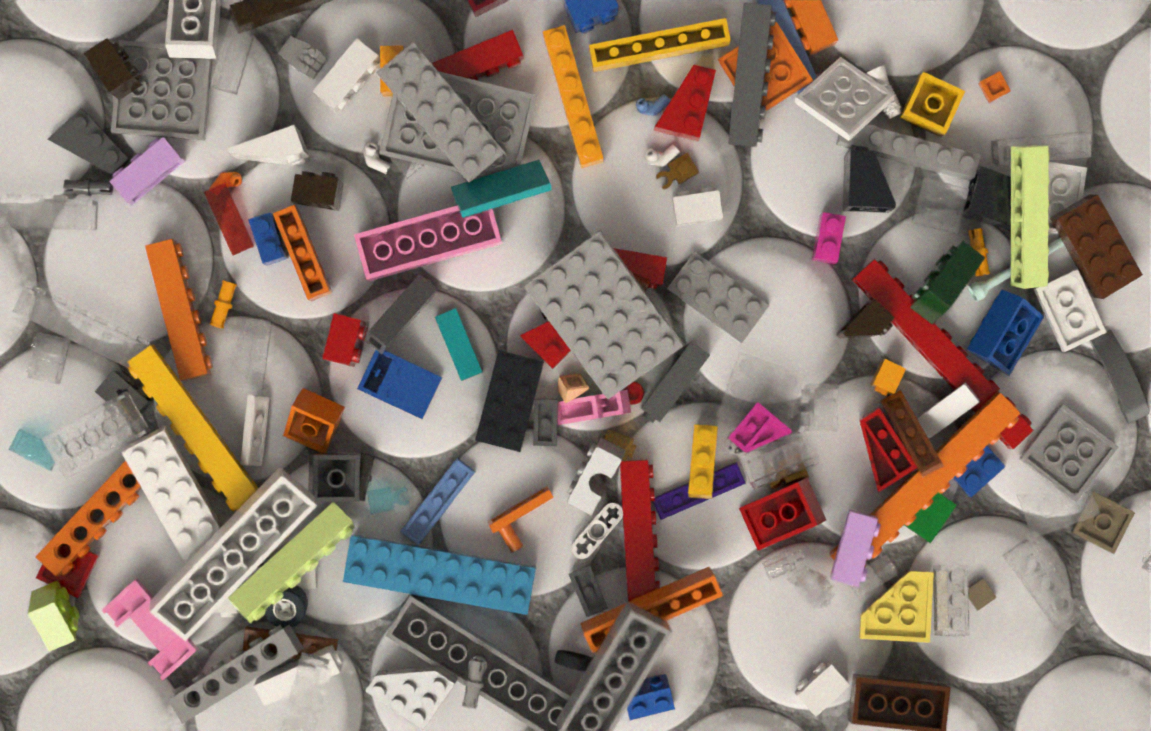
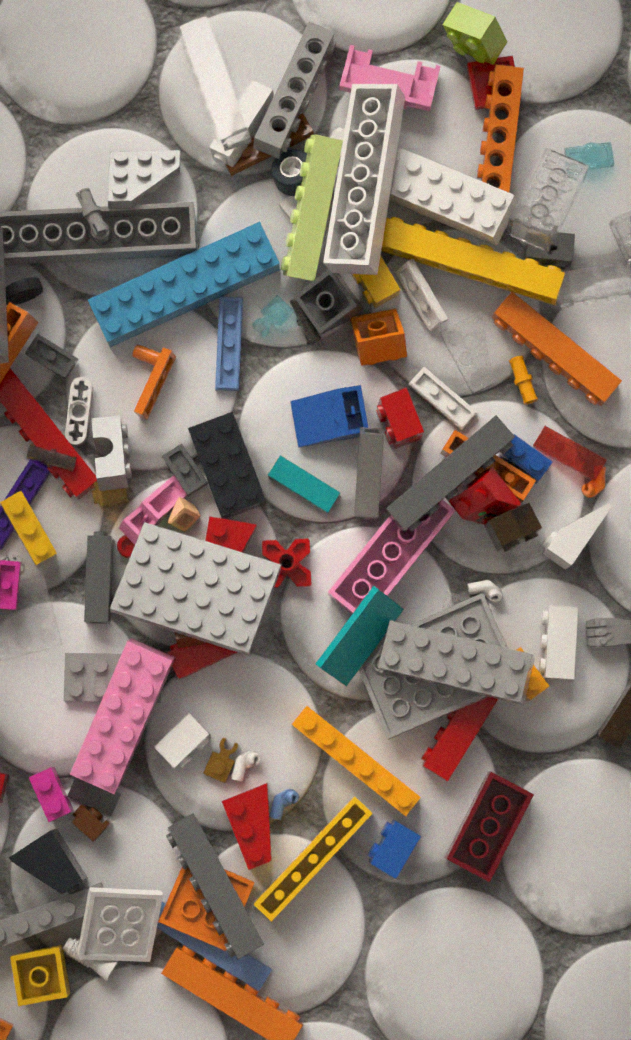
camera: 140 degrees right, 5 degrees down
none -> clear smoke pin [26,444,77,472]
none -> dark grey slope [67,777,121,816]
none -> bright pink brick [70,638,176,794]
none -> reddish brown brick [72,804,112,842]
none -> red plant [262,538,311,588]
none -> yellow brick [351,255,401,308]
none -> dark grey brick [385,415,515,533]
none -> white tile [408,367,477,431]
none -> red slope [448,467,521,525]

